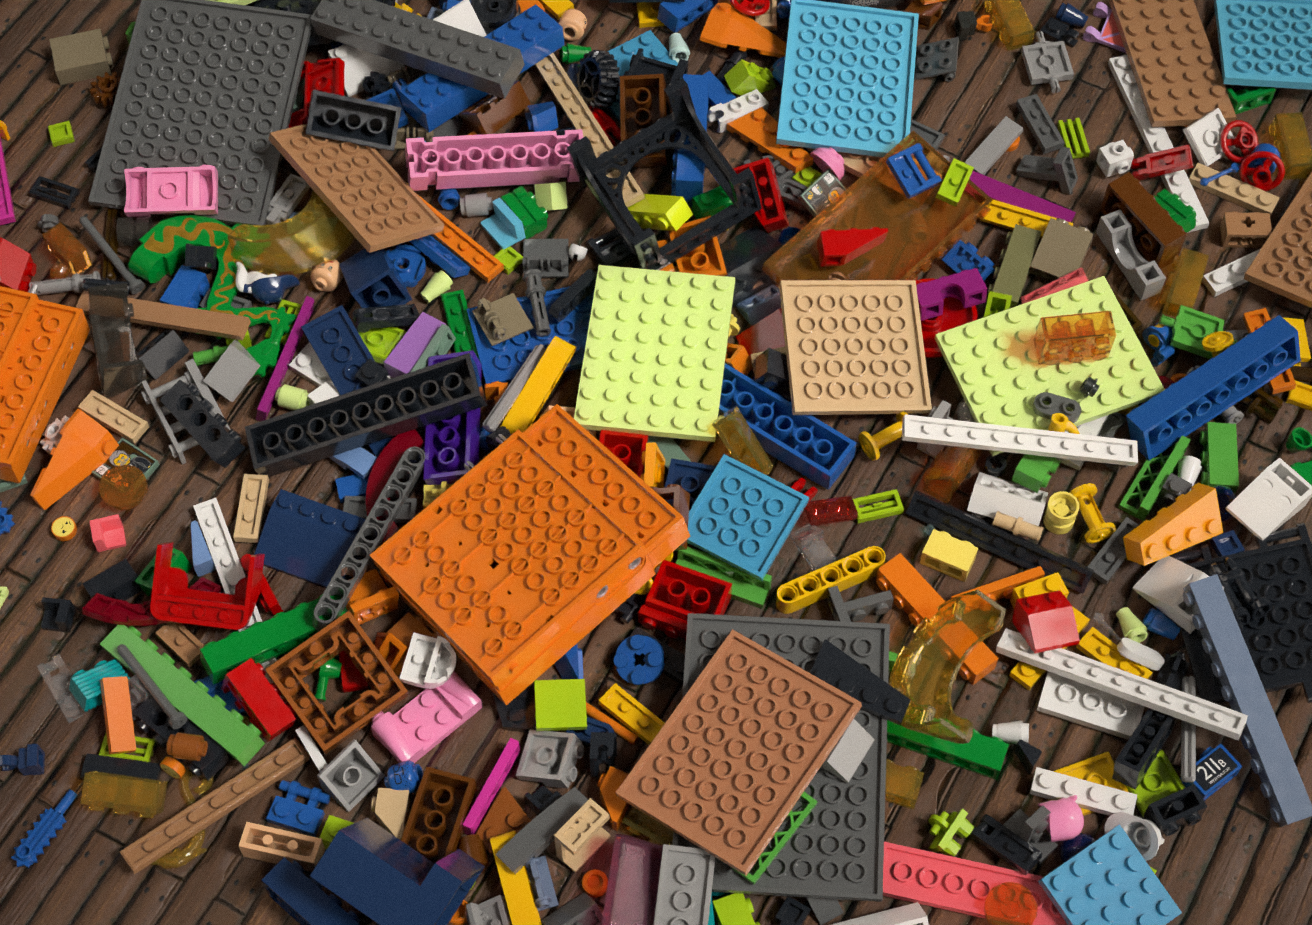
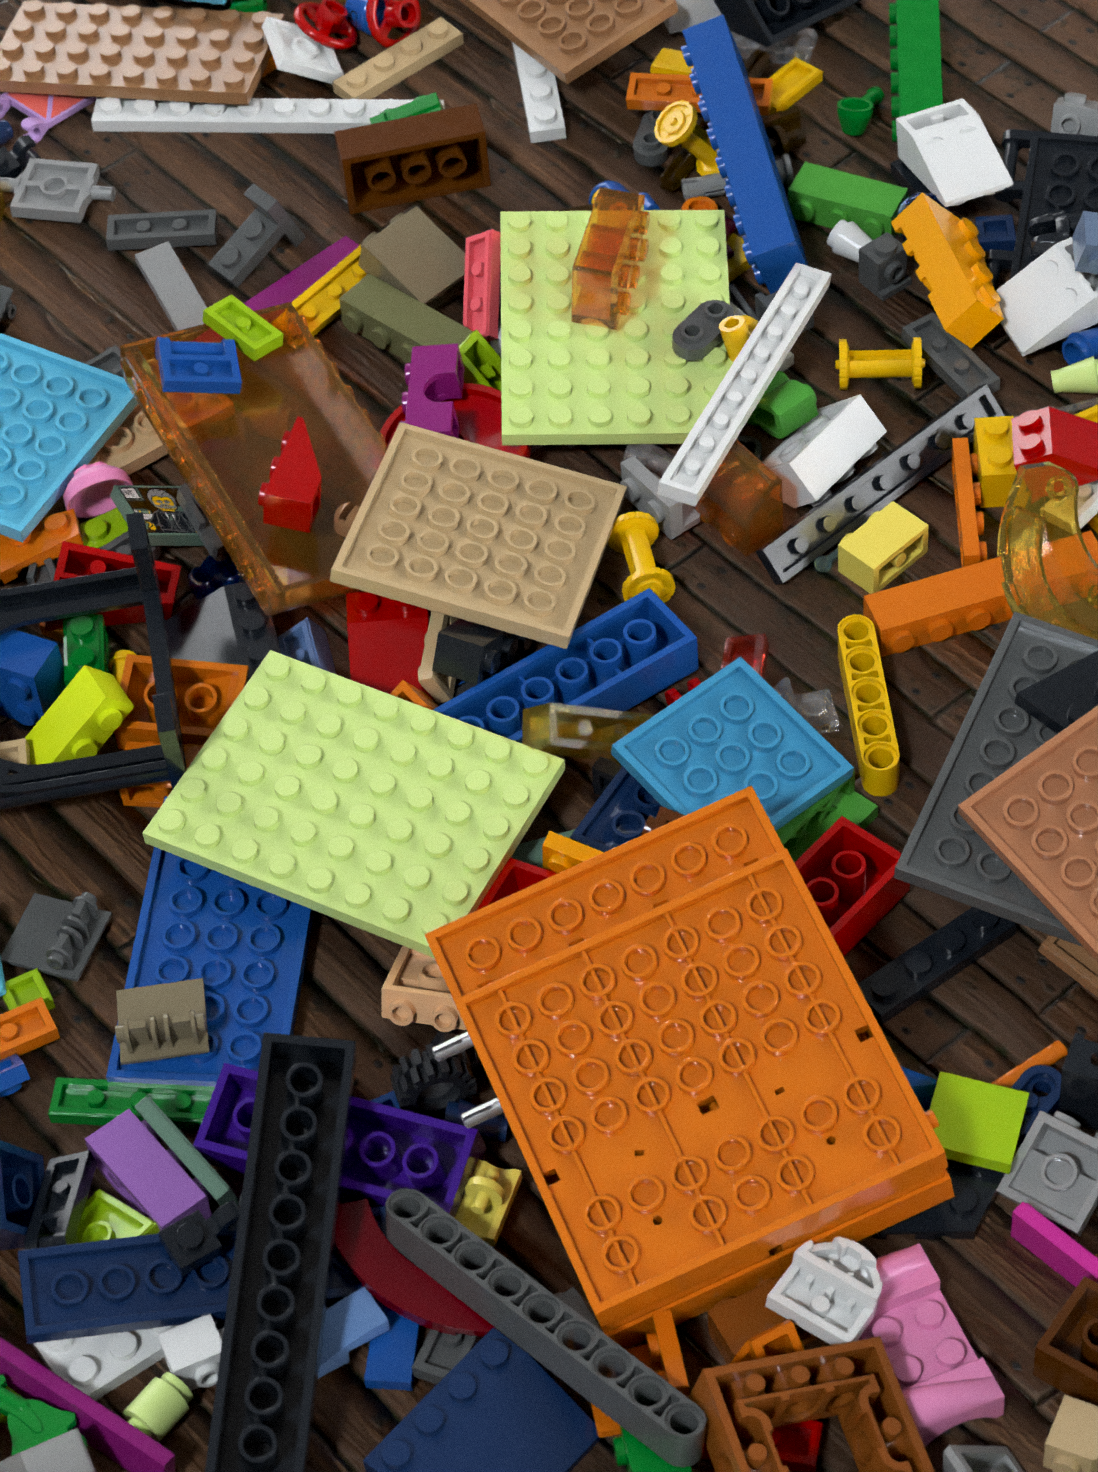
camera: 65 degrees left, 10 degrees down
blue head [384,760,424,794] -> none
yellowish green cone [419,270,453,303] -> none
light grey axle [483,344,546,433] -> none
yellow beam [501,336,576,434] -> none
dark grey pin [522,269,551,337] -> none
black beam [549,269,597,322] -> none
white hinge [568,243,588,262] -> none
black plate [586,228,636,266] -> none
yellow plate [599,683,665,745] -> none
blue plate [613,635,665,685] -> none
red hinge [638,605,687,642] -> none
dark grey bracket [827,586,894,622] -> none
lime tile [851,489,904,524] -> none
blue bracket [942,240,995,281] -> none
tan pin [992,511,1044,542] -> none
light yellow wheel [1043,491,1079,534] -> none
lime tile [1057,118,1090,159] -> none
black plate [1078,376,1100,398] -> none
white brick [1096,140,1134,178] -> none
light grey arch [1096,210,1166,300] -> none
bright green fence [1118,435,1190,521] -> none
red hinge [1130,145,1193,181] -> none
bright green plate [1159,305,1237,359] -> none
clear yellow brick [1160,248,1209,317] -> none
blue hinge [1200,163,1240,186] -> none
medium nougat brick [1220,211,1272,248] -> none

